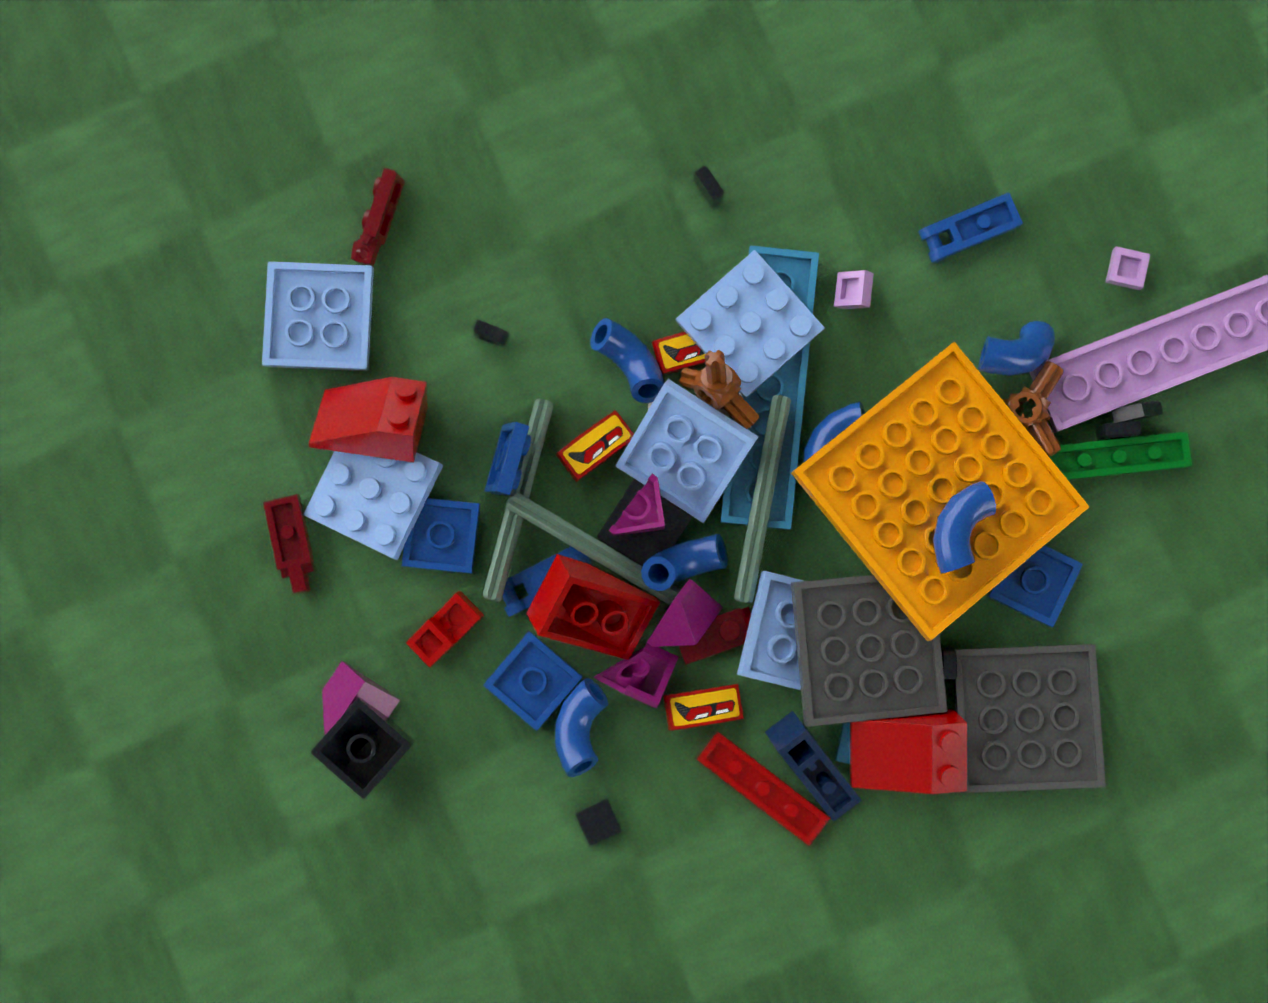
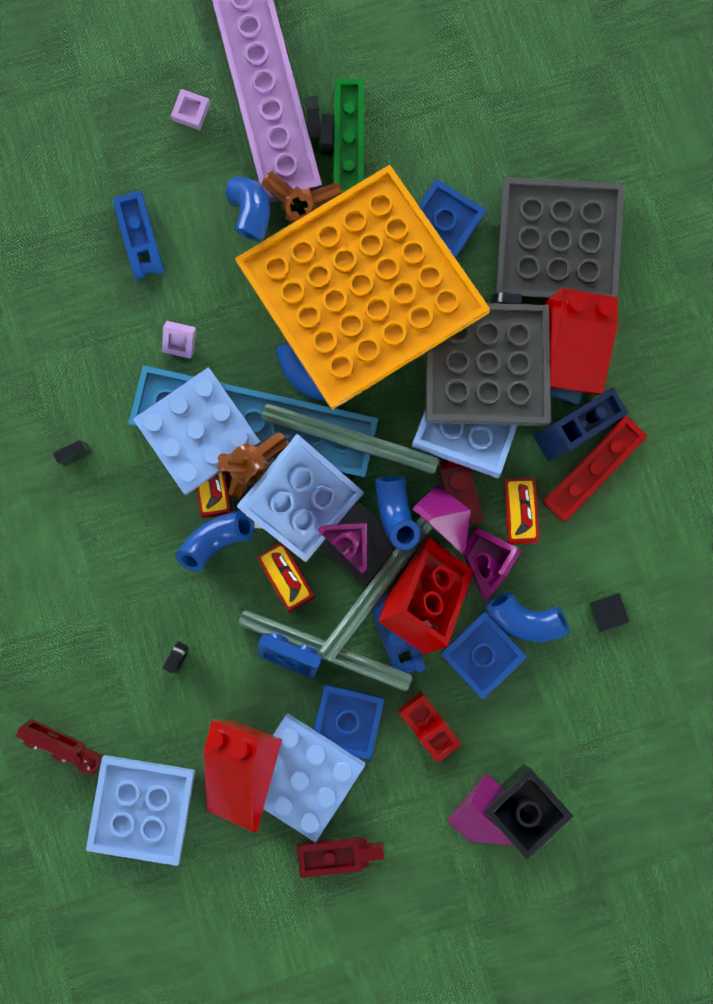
camera: 85 degrees left, 0 degrees up
blue cylinder [933,481,996,574] -> none

